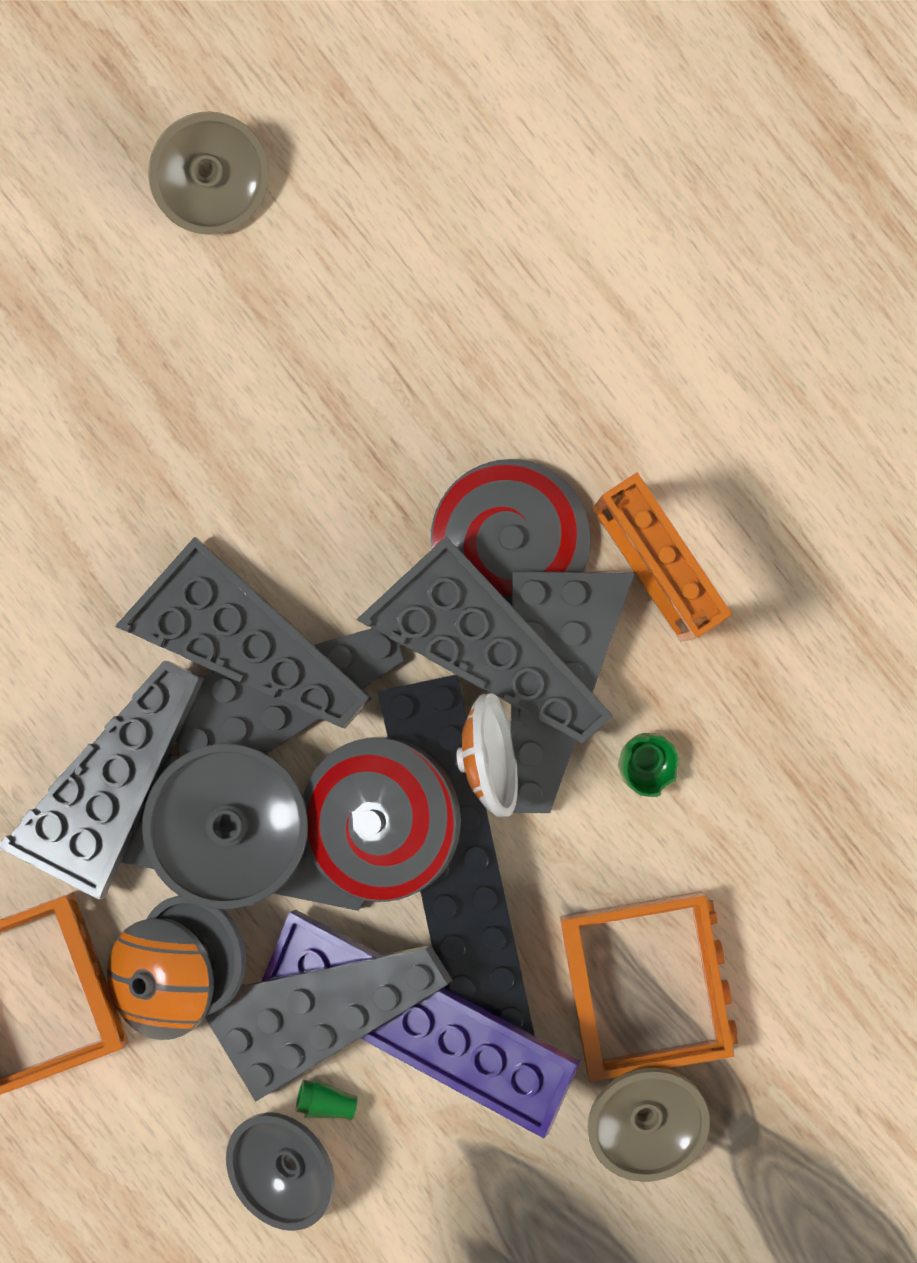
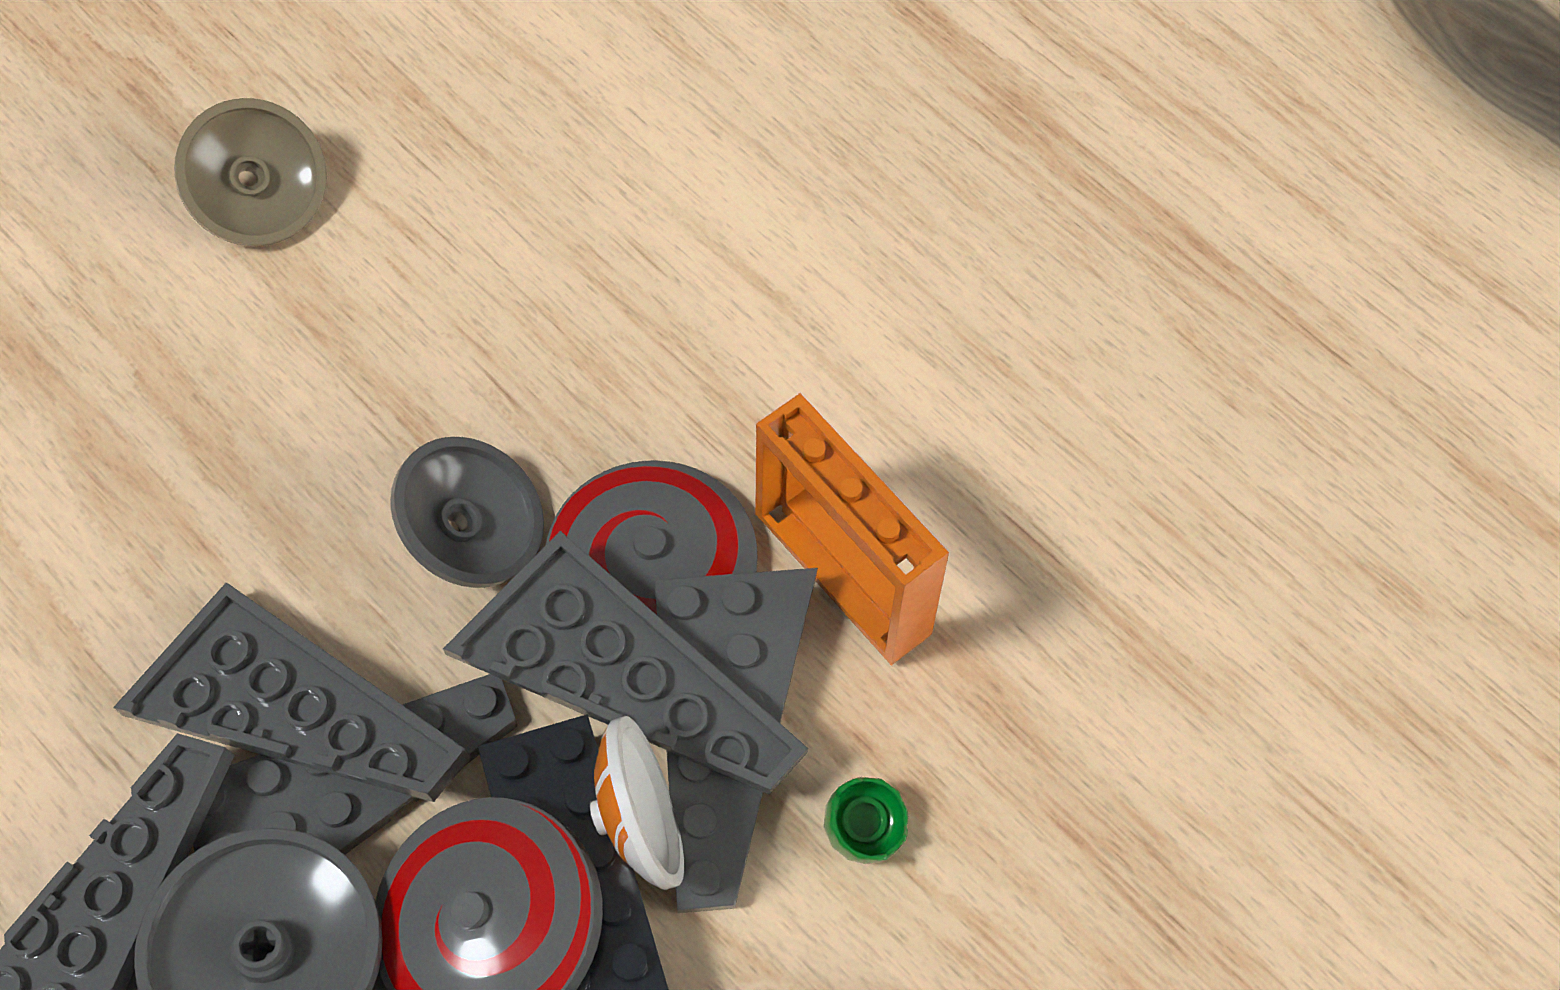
camera: 10 degrees left, 25 degrees down
none -> dark grey dish [390,437,544,588]

